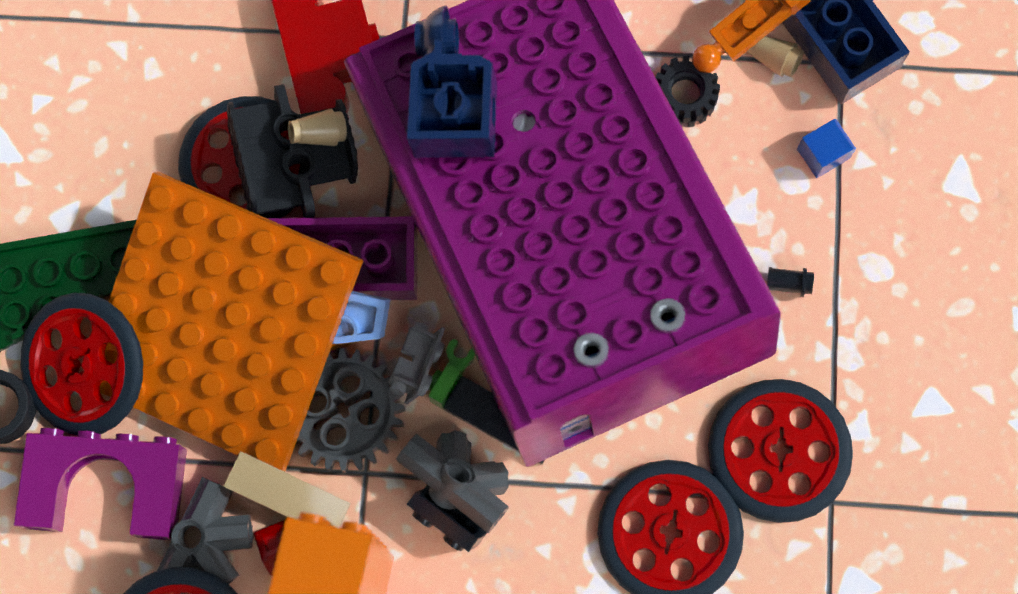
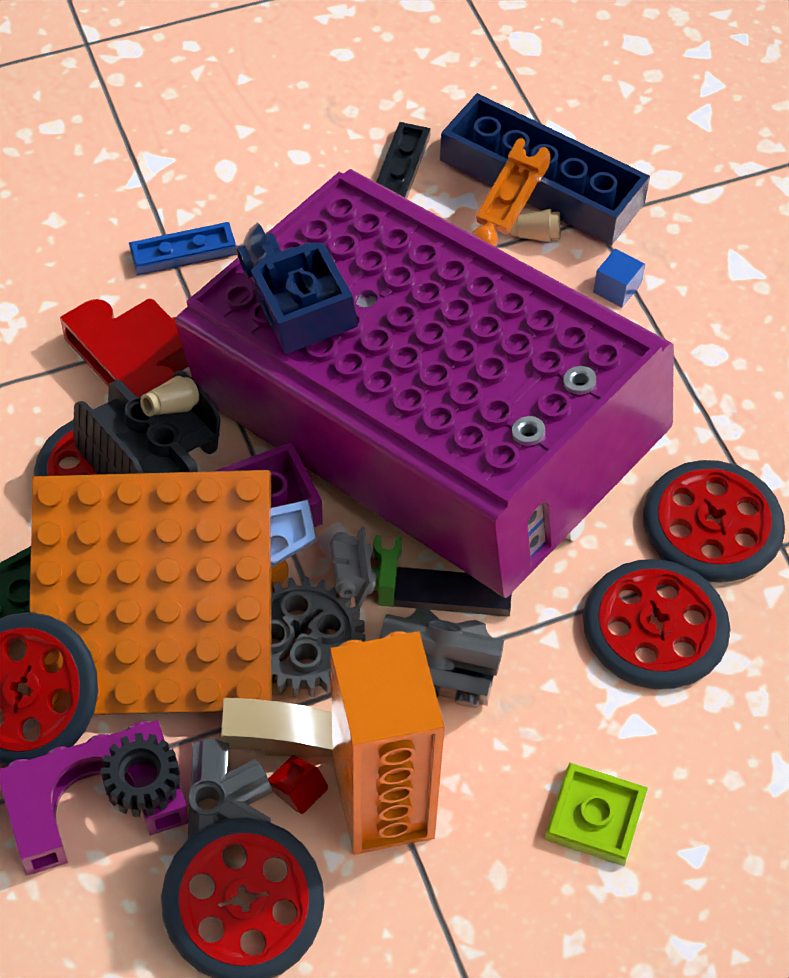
camera: 30 degrees left, 20 degrees down
none -> black tyre [101,733,181,817]

